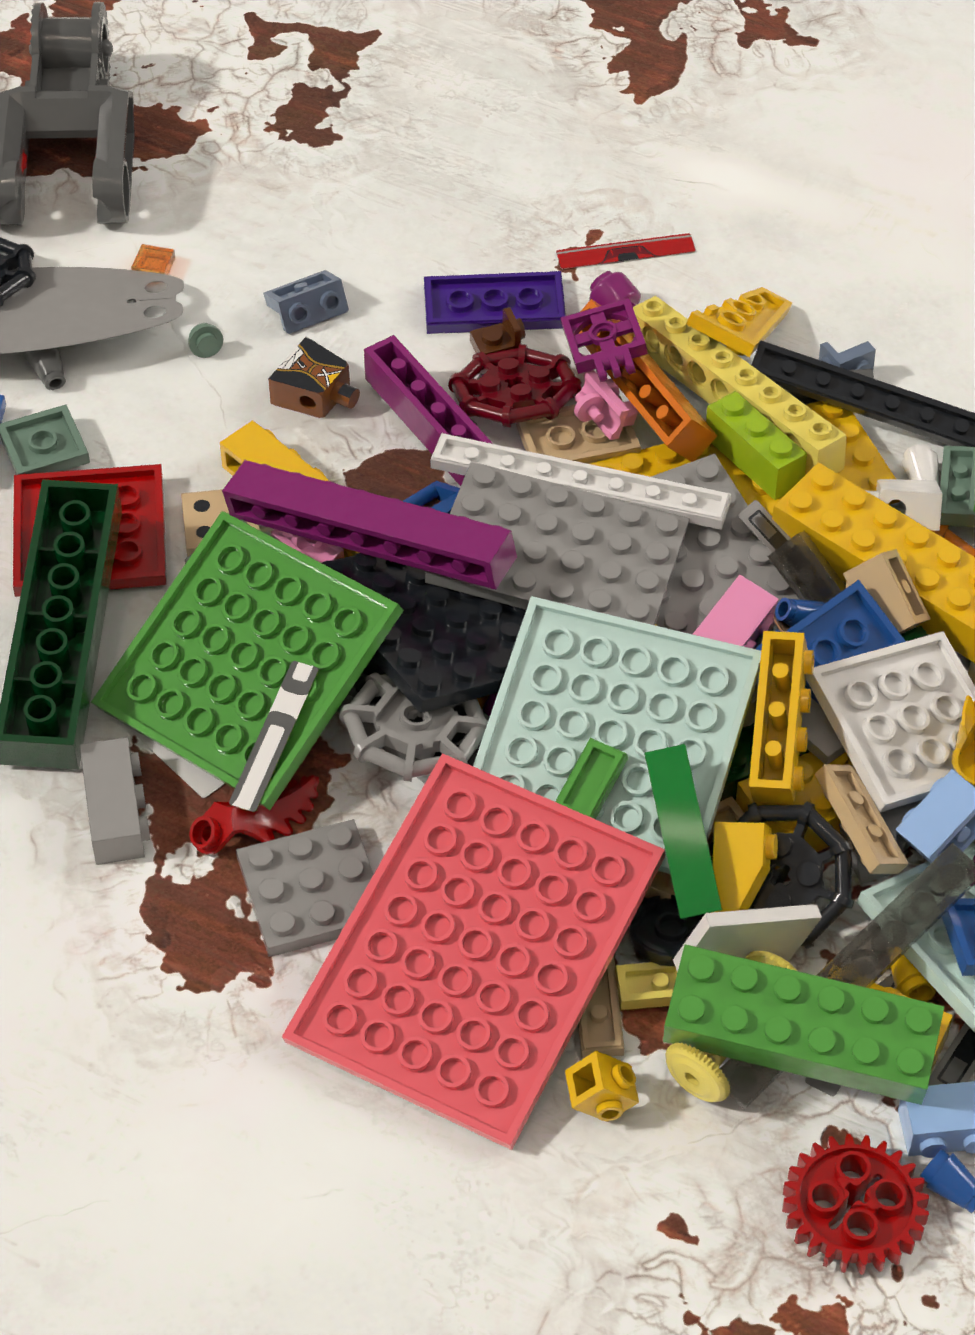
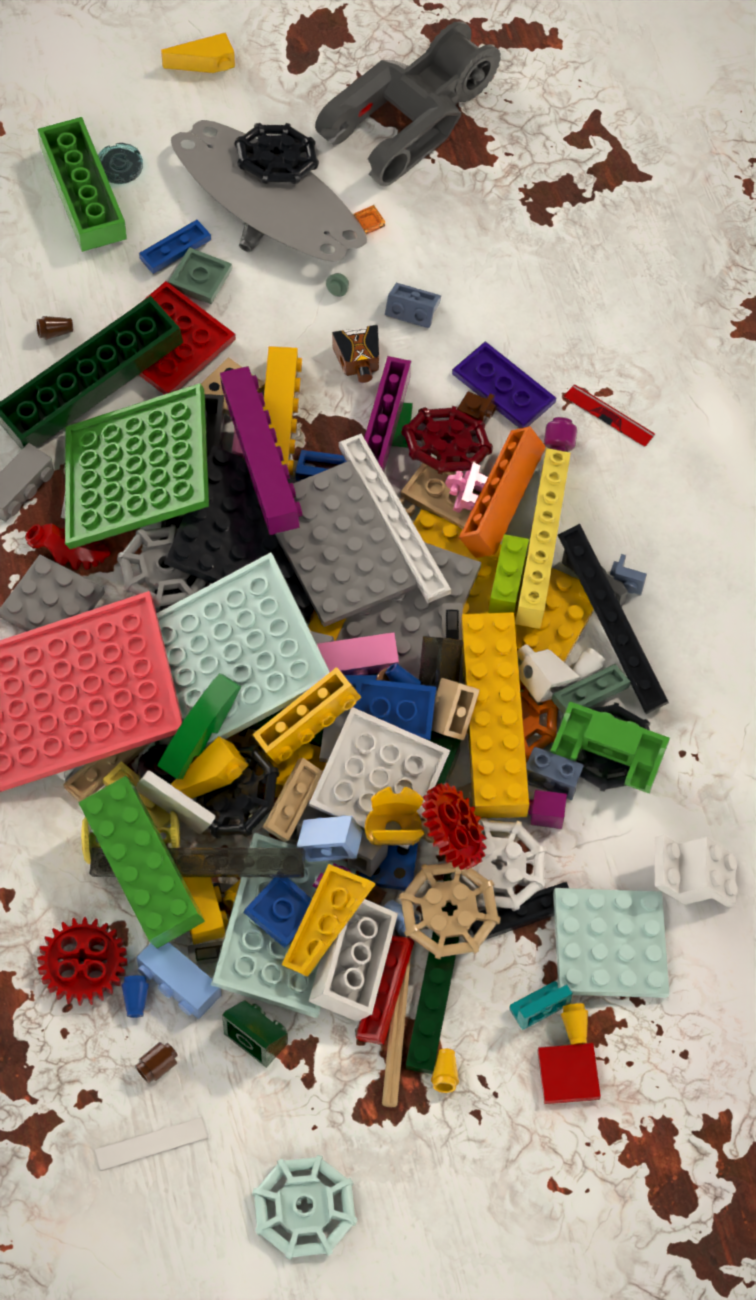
camera: 45 degrees right, 10 degrees up
sticker [229,661,319,812] -> none
bright green tile [555,738,628,819] -> none
magenta piece [560,298,648,383] -> none
yellow brick [565,1051,639,1122] -> none
yellow wing [686,287,792,357] -> none

